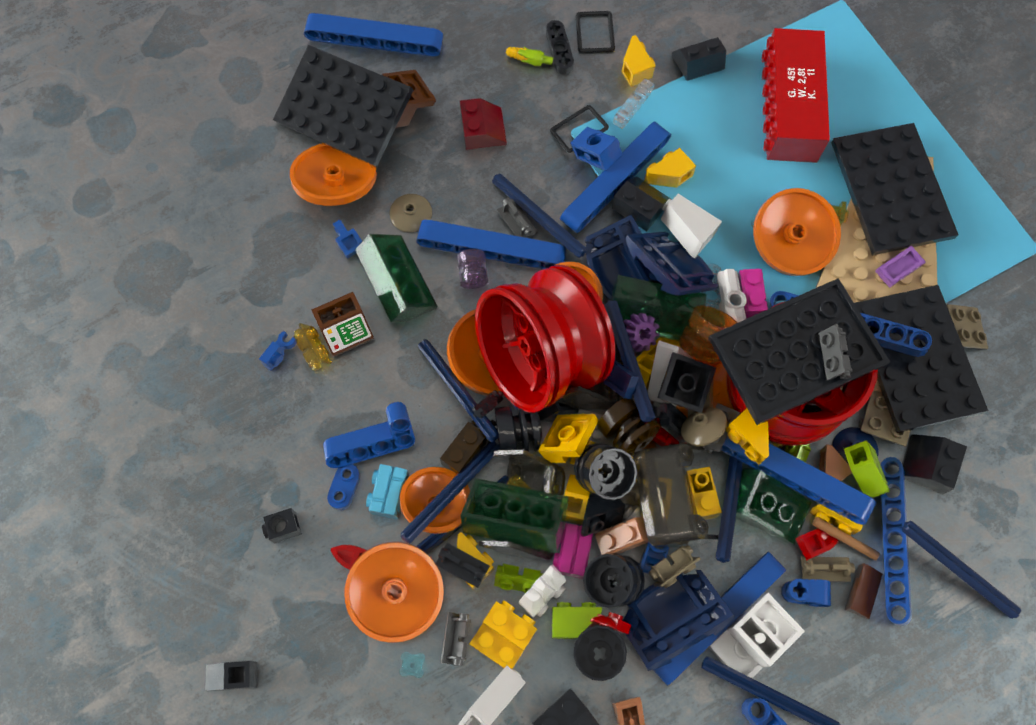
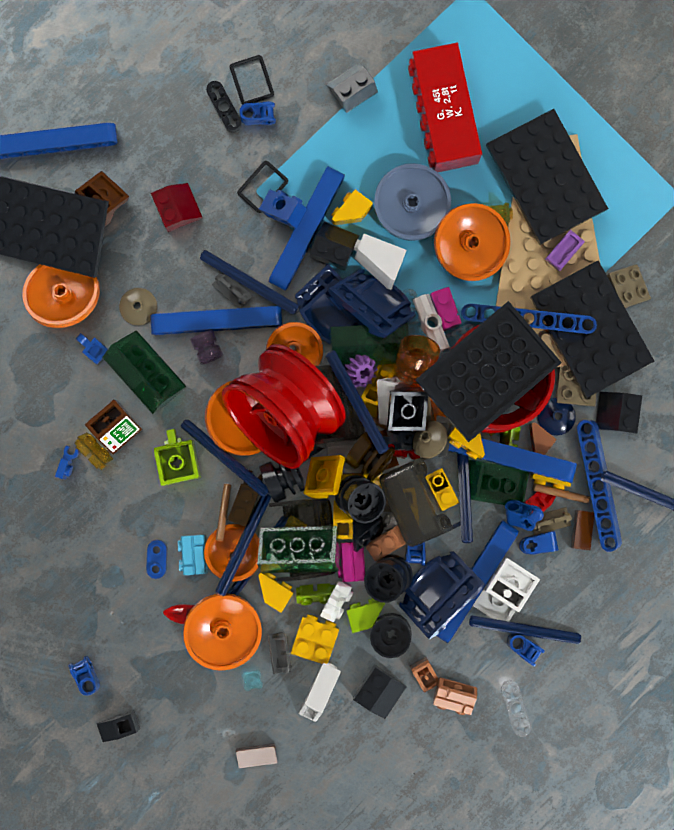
camera: 15 degrees left, 15 degrees up
black brick [262,508,302,544] -> none
blue beam [323,402,415,468] -> none
black hinge [435,543,490,588] -> none
black axle [472,390,504,419] -> none
lime piece [506,47,554,67] -> none
red plate [590,612,631,634] -> none
dark blue tile [603,360,639,399] -> none
clear beam [612,78,655,129] -> none
yellow slope [622,35,655,87] -> none
dark tan hinge [649,545,701,588] -> none
dark grey hinge [819,324,853,380] -> none
lime slope [844,440,890,498] -> none
none -> blue piece [69,656,100,696]
none -> lime hinge [154,429,202,486]
none -> medium nougat bar [216,484,231,541]
none -> blue piece [239,101,276,125]
none -> sand blue dish [374,163,451,241]
none -> blue piece [505,500,544,531]

